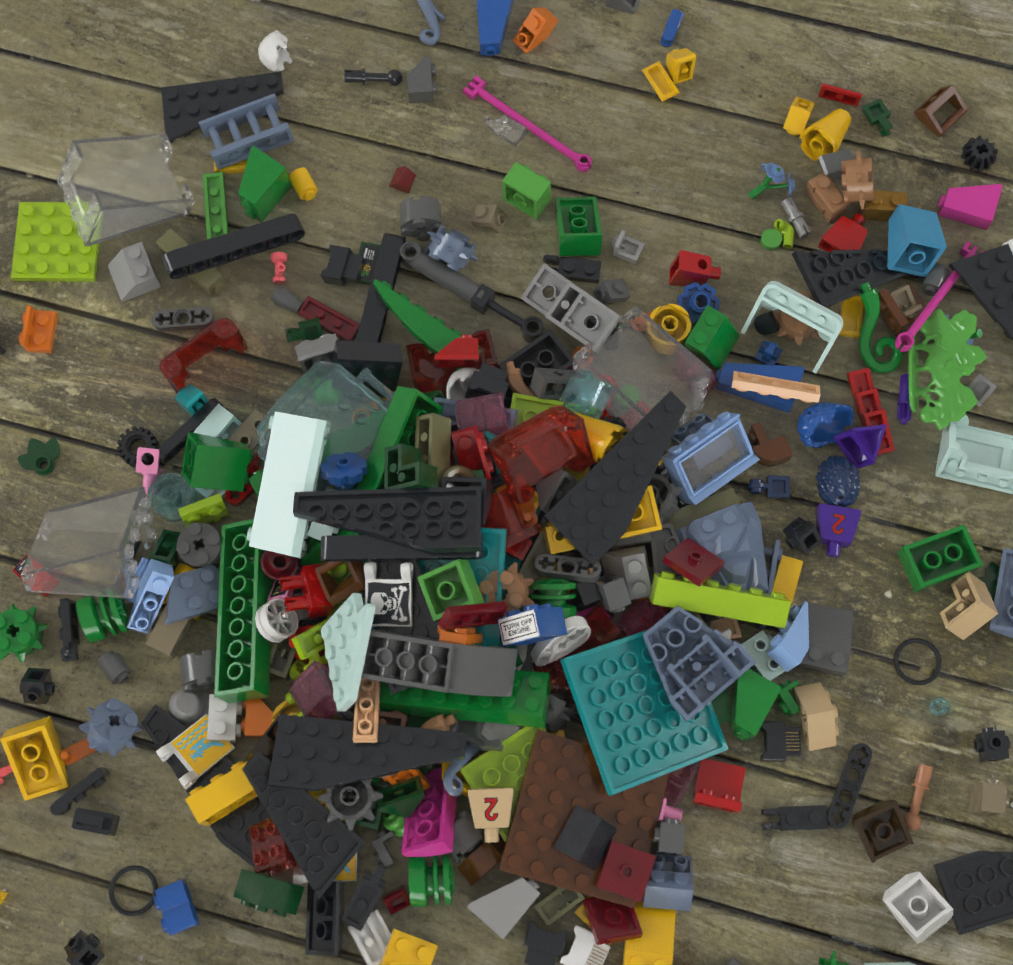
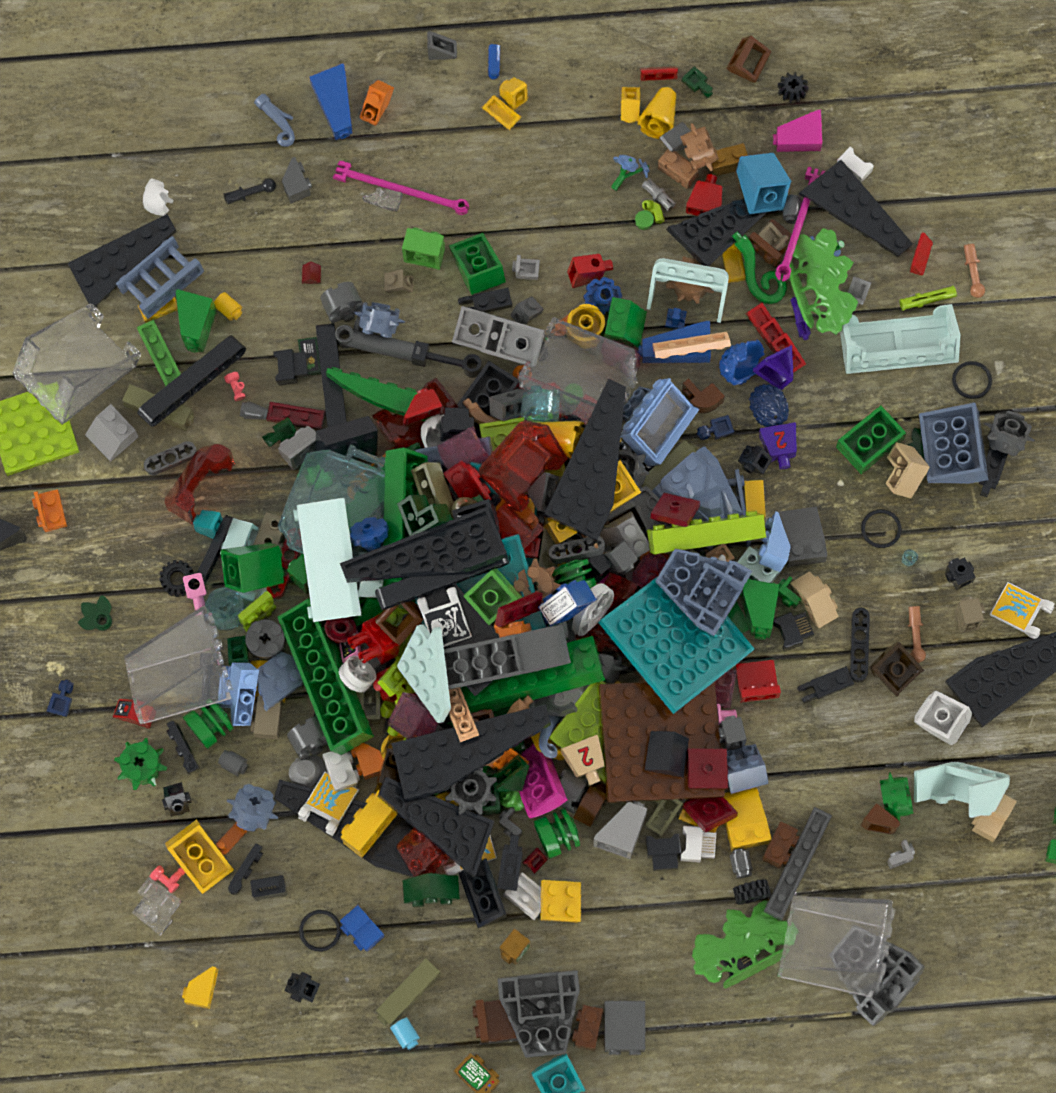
camera: 20 degrees left, 0 degrees up
black tile [754,311,779,335] -> none

